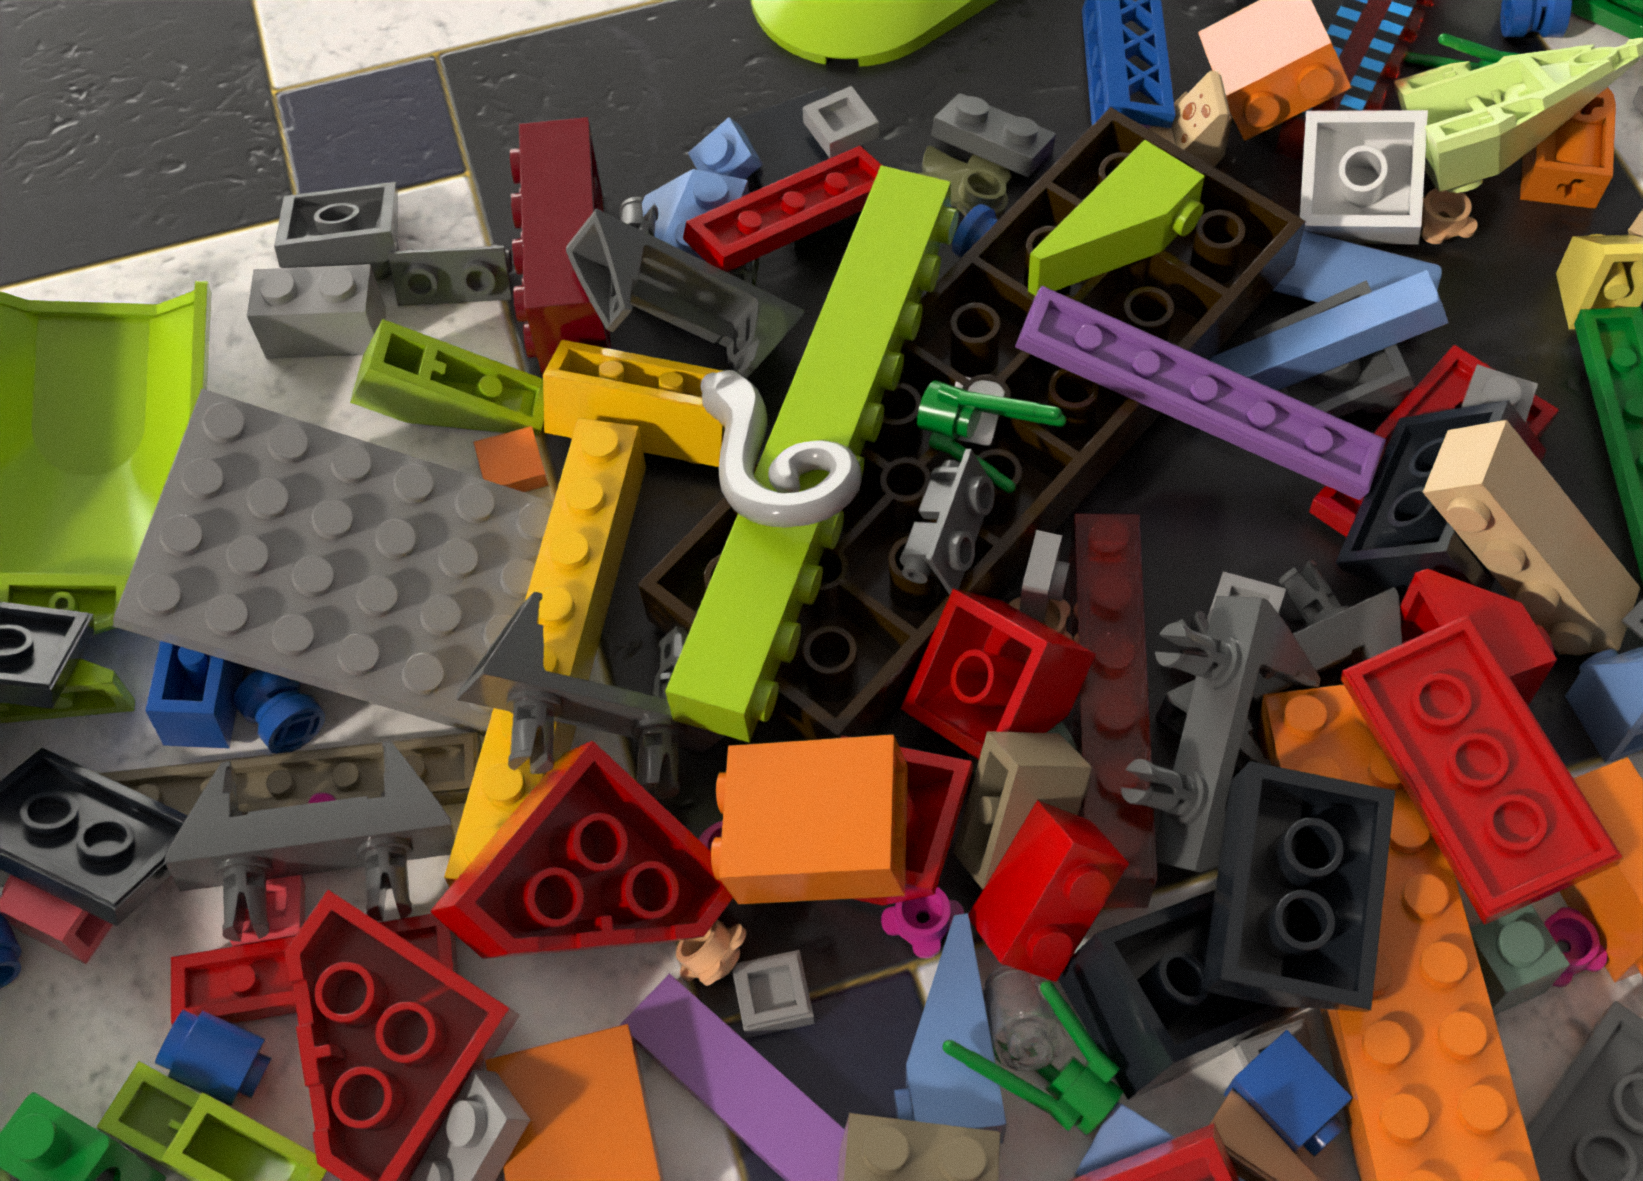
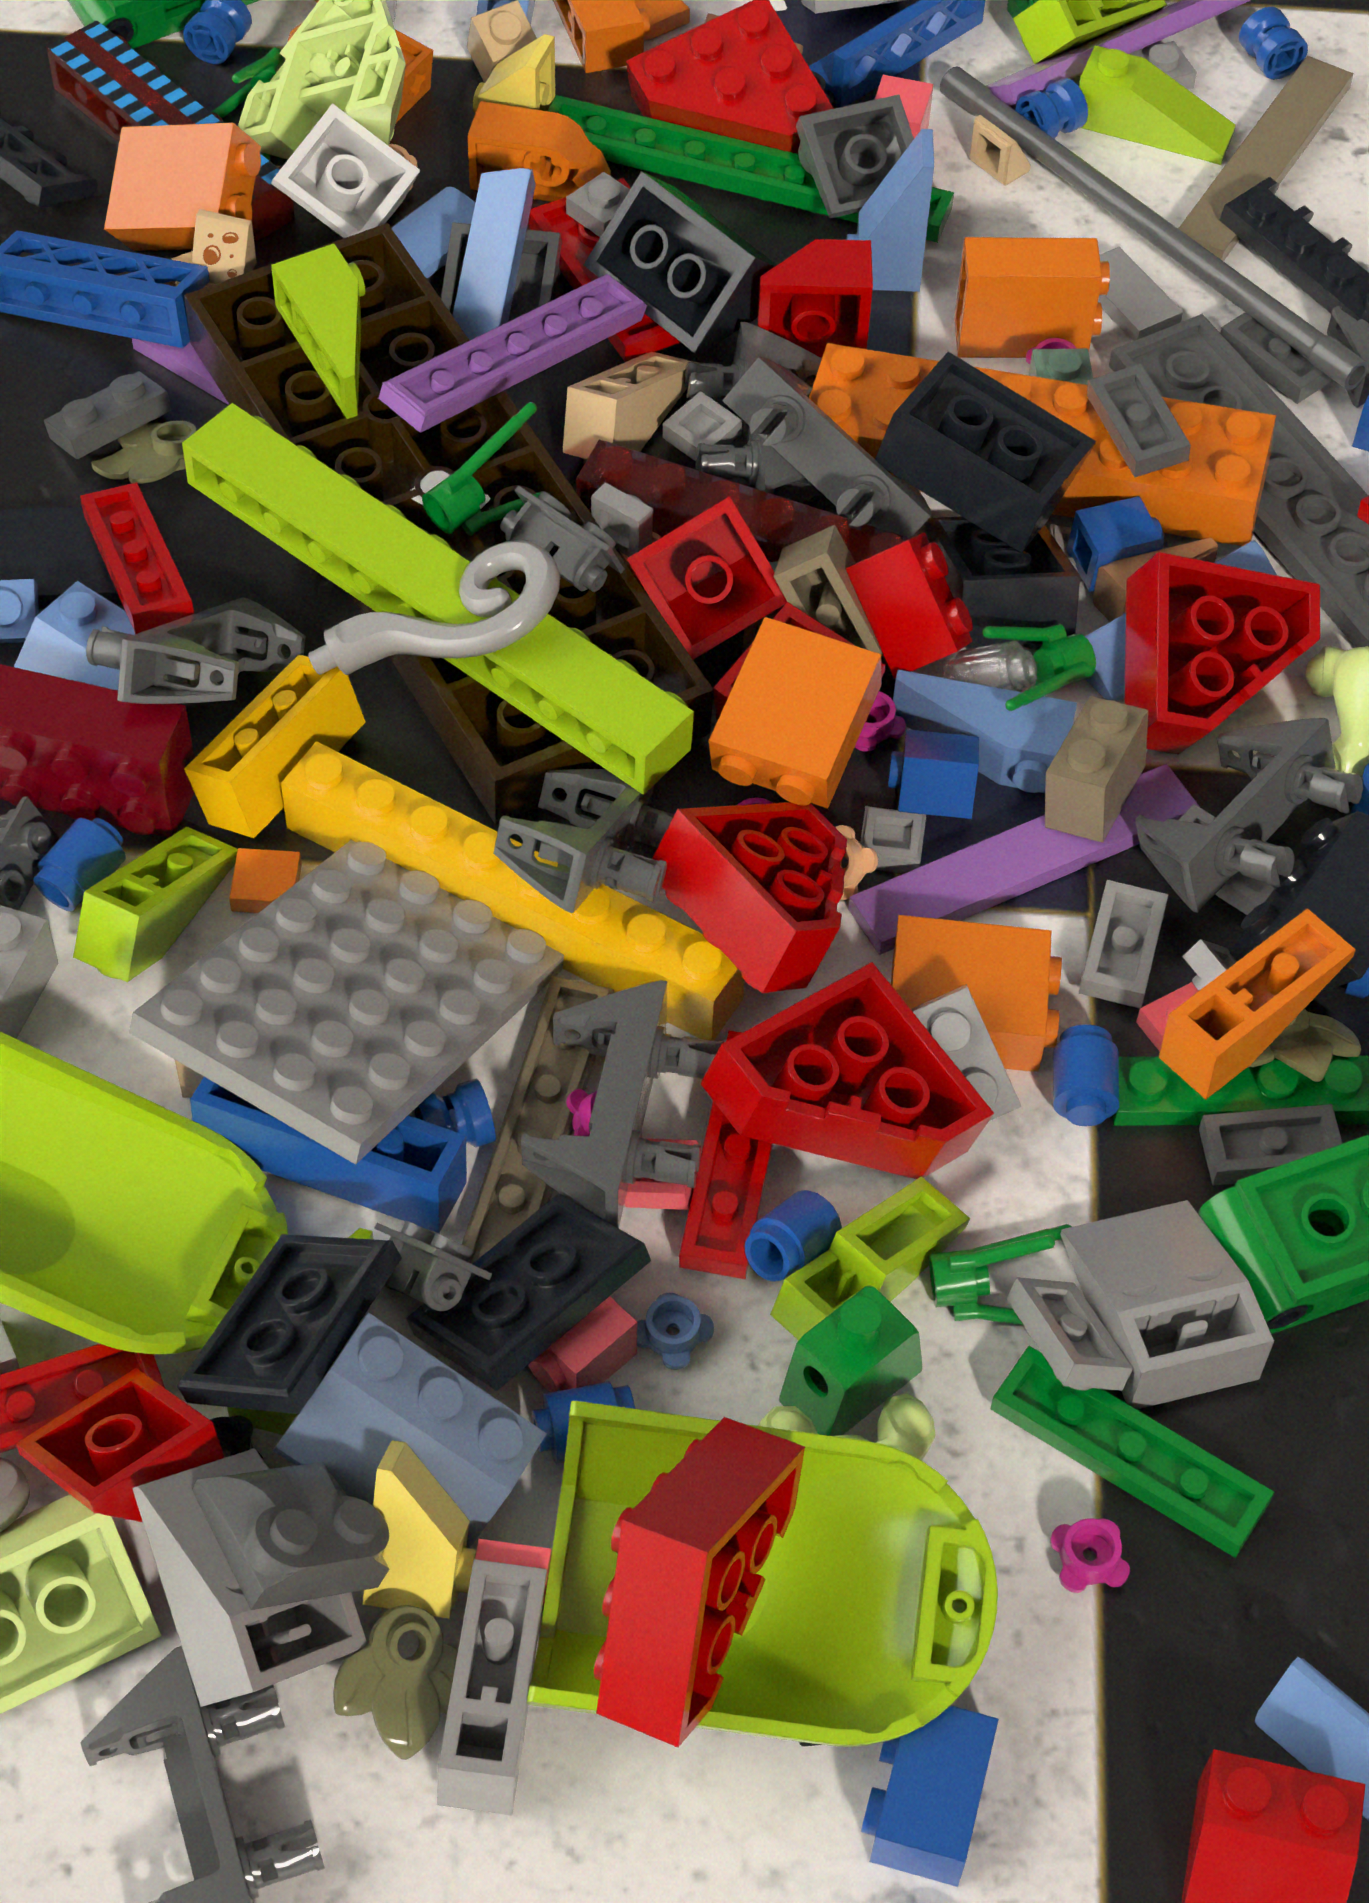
camera: 75 degrees left, 5 degrees down
light grey plate [803,86,879,158] -> none
red tile [1341,614,1623,925] -> none
tan brick [1423,420,1640,655] -> none
none -> blue brick [33,818,126,912]
none -> dark grey hinge [374,1220,492,1311]
none -> orange piece [467,101,611,202]
none -> tan slope [563,352,697,469]
none -> medium blue plate [637,1293,714,1369]
none -> blue brick [888,729,979,819]
none -> dark grey plate [1087,363,1191,478]

